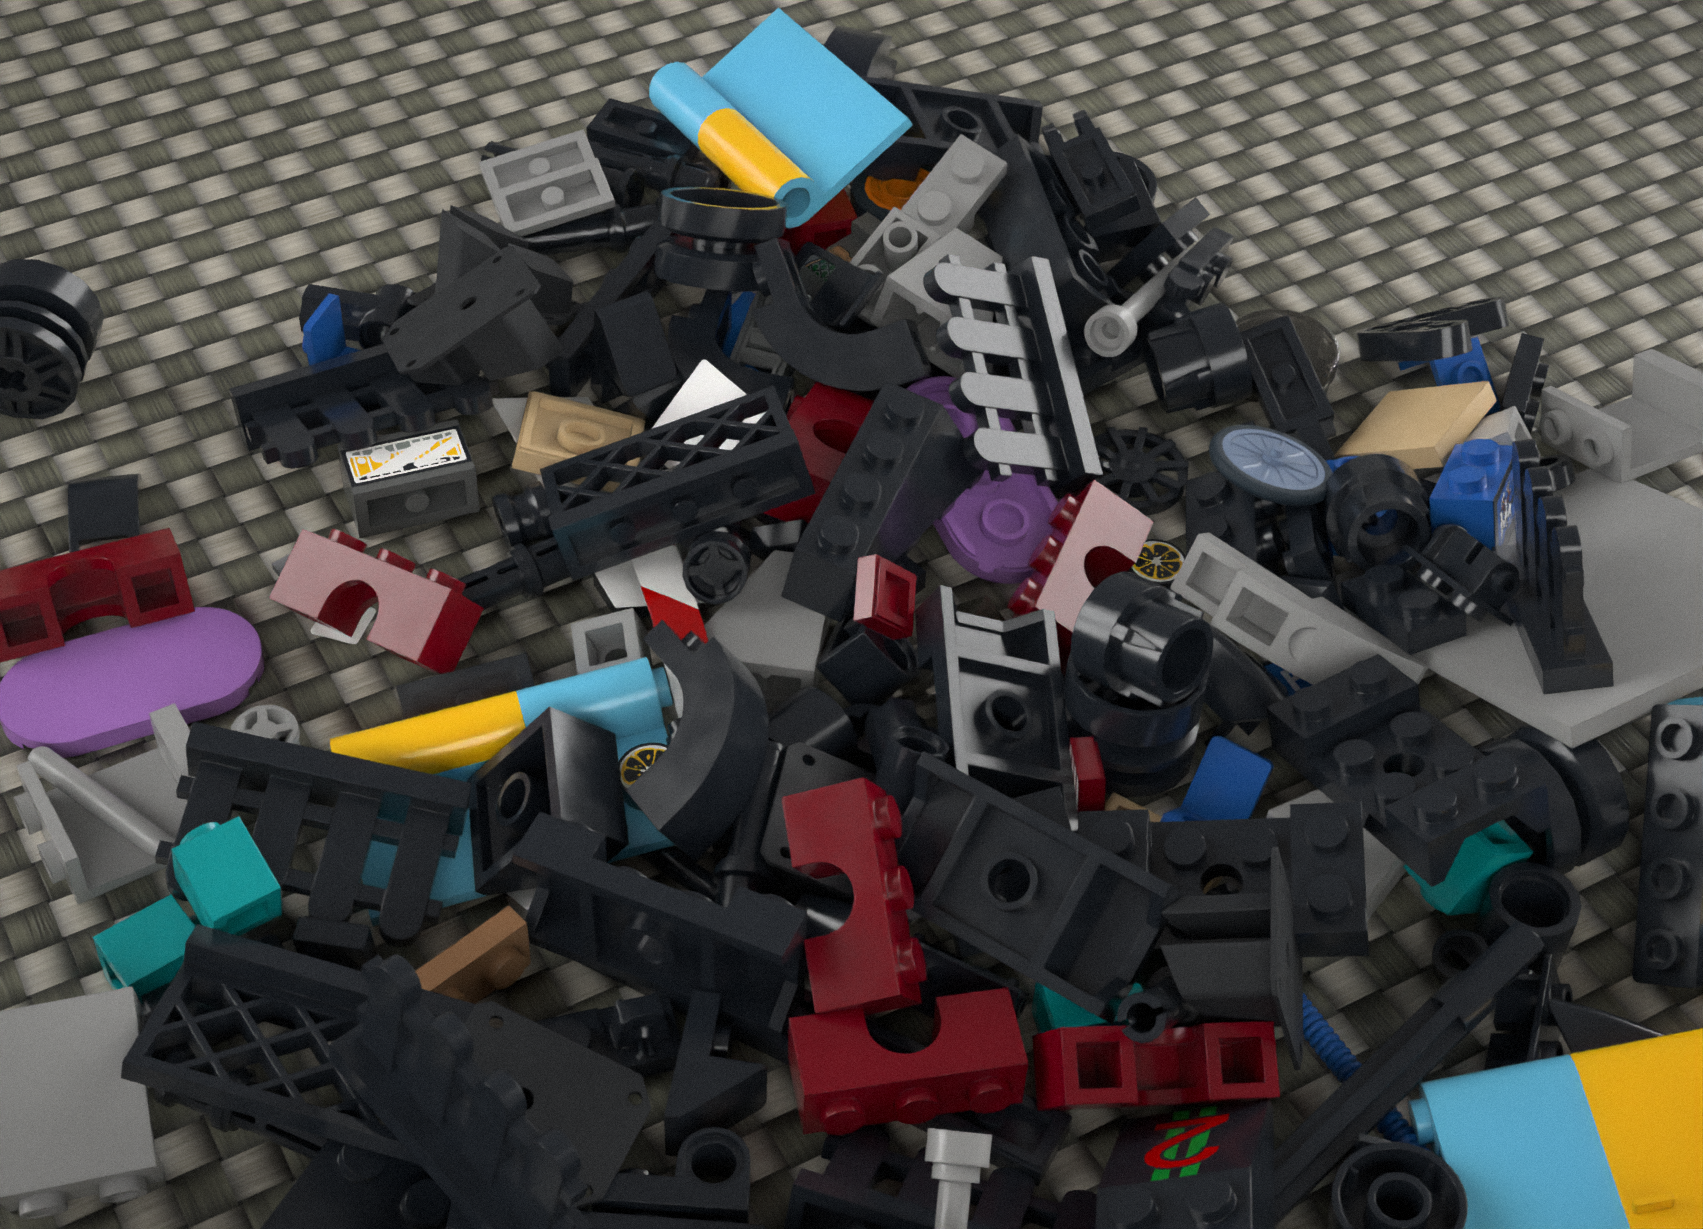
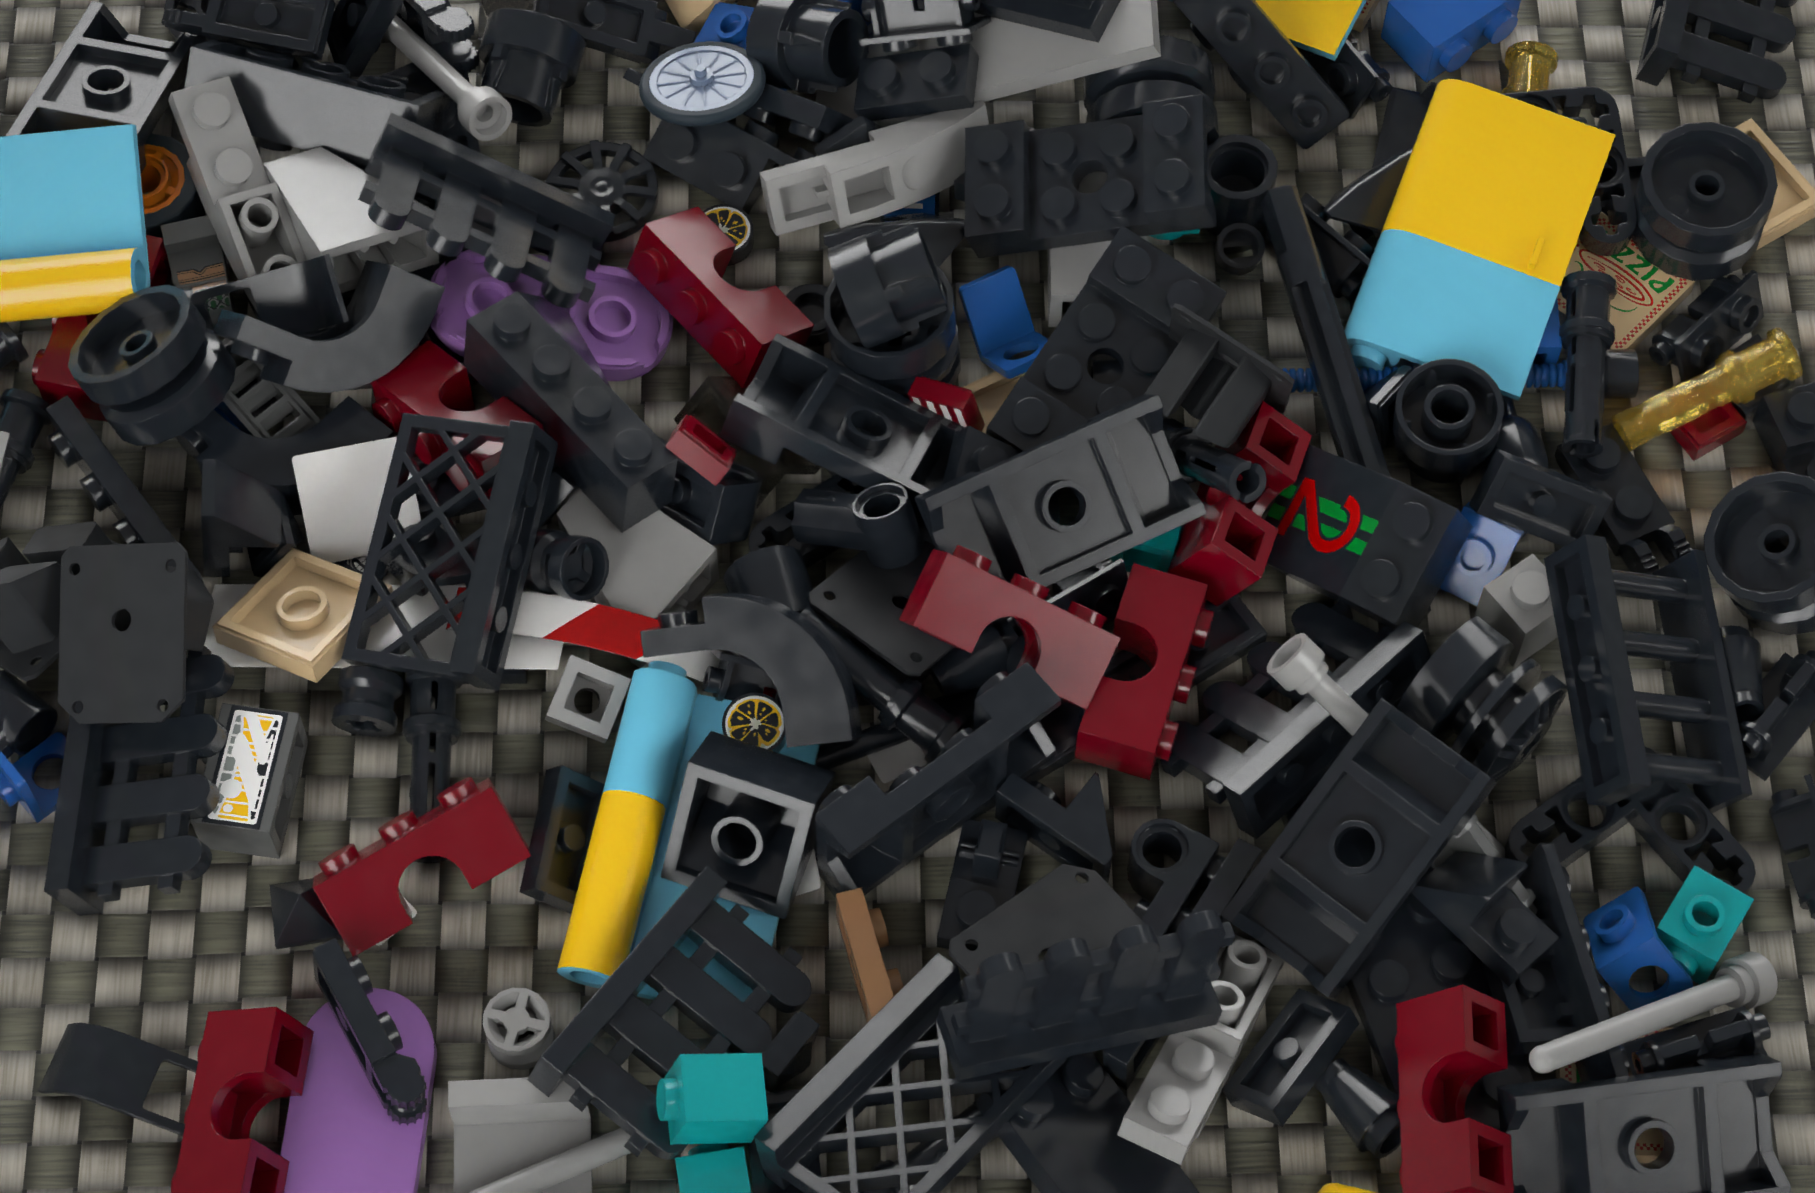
camera: 60 degrees left, 15 degrees up
none -> black hinge [312,938,427,1126]

